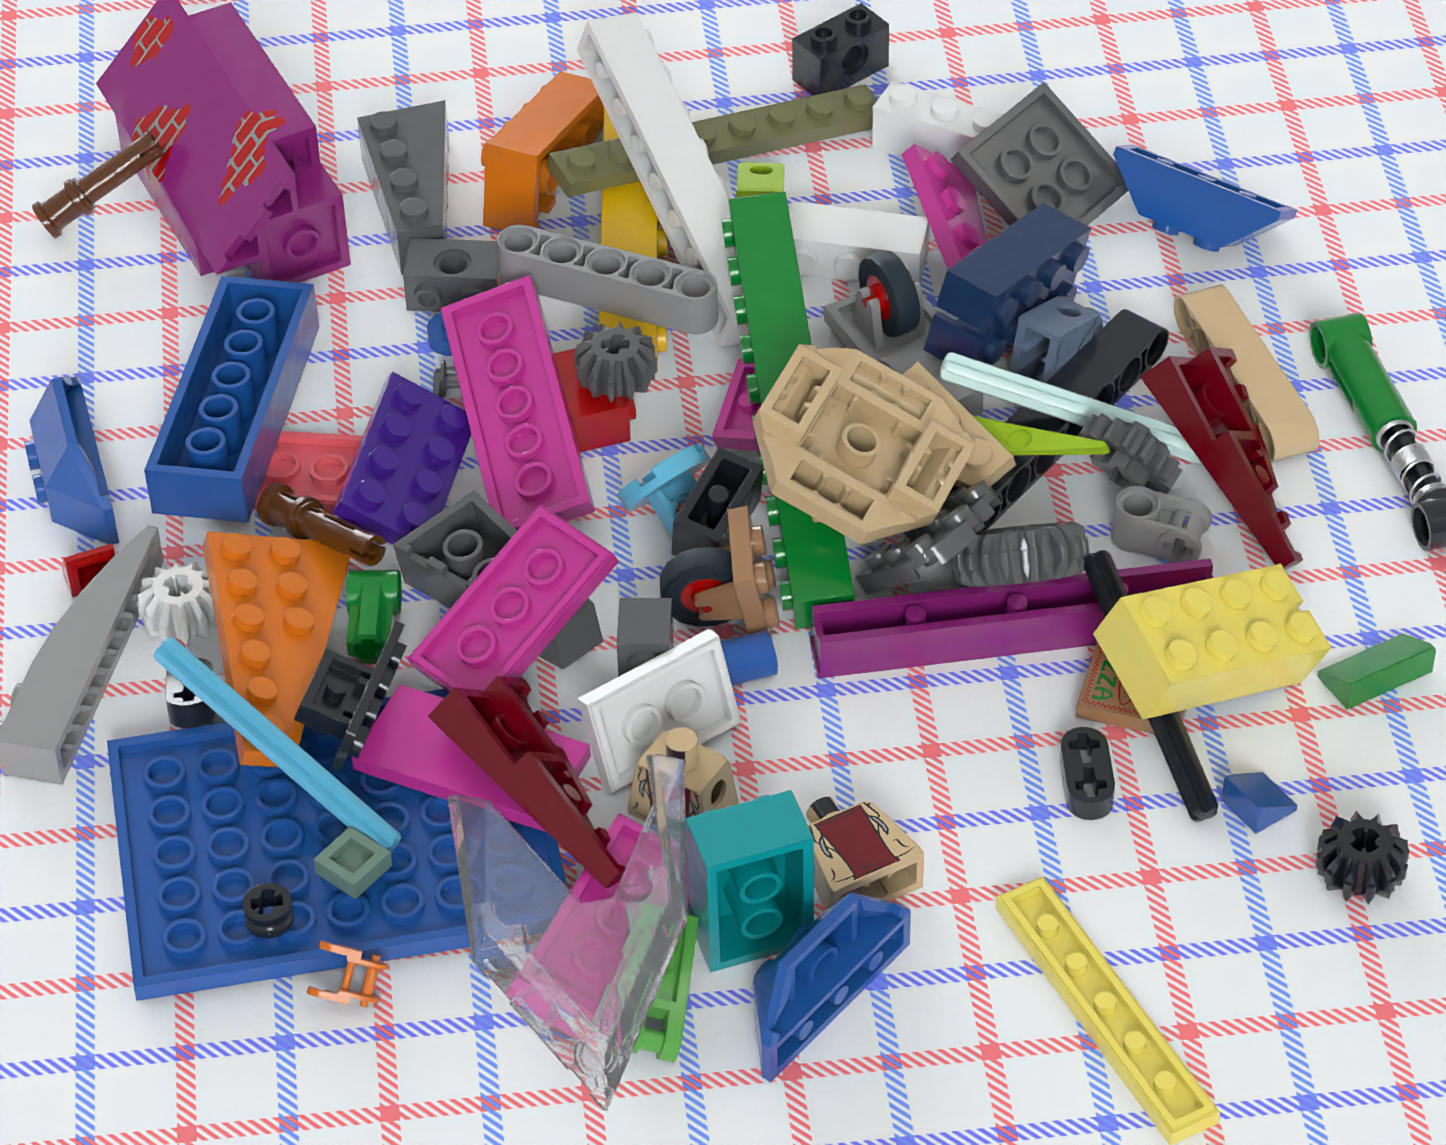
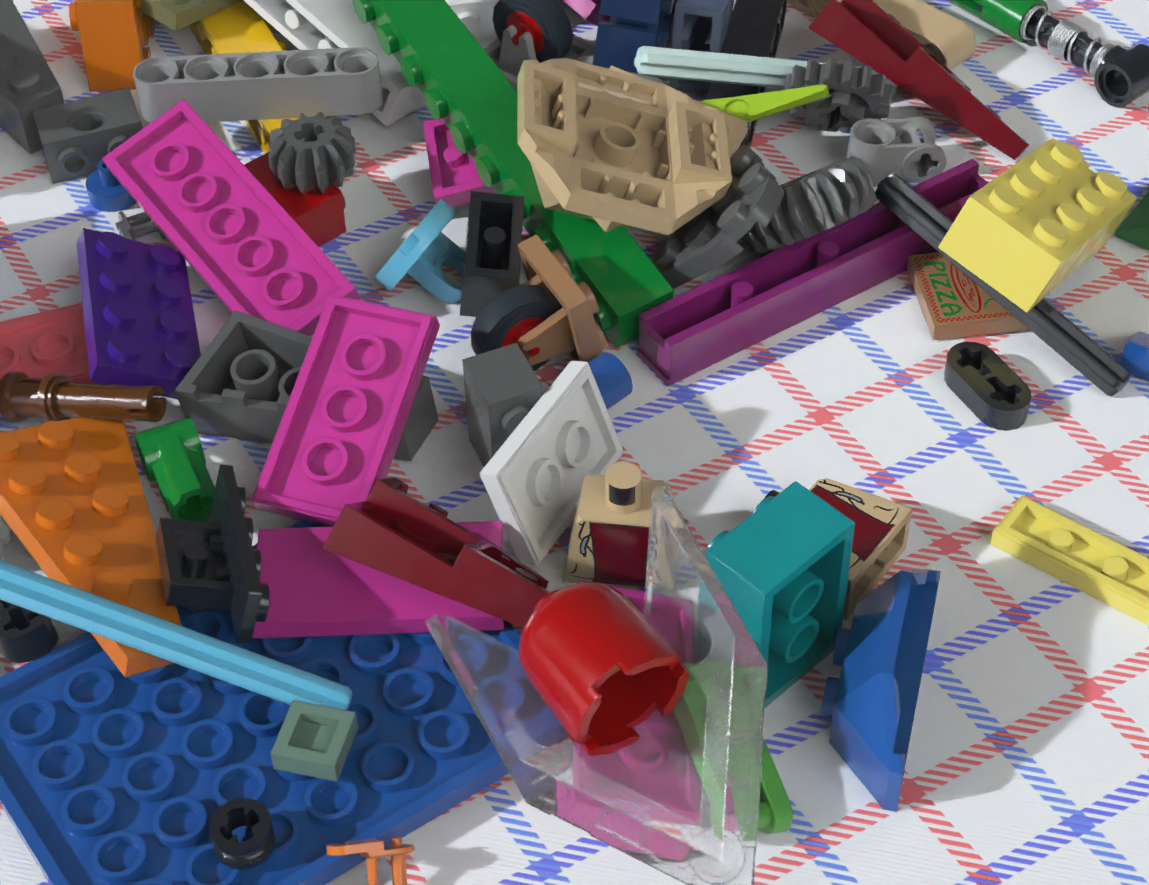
camera: 25 degrees left, 0 degrees up
none -> red cylinder [518,582,690,756]

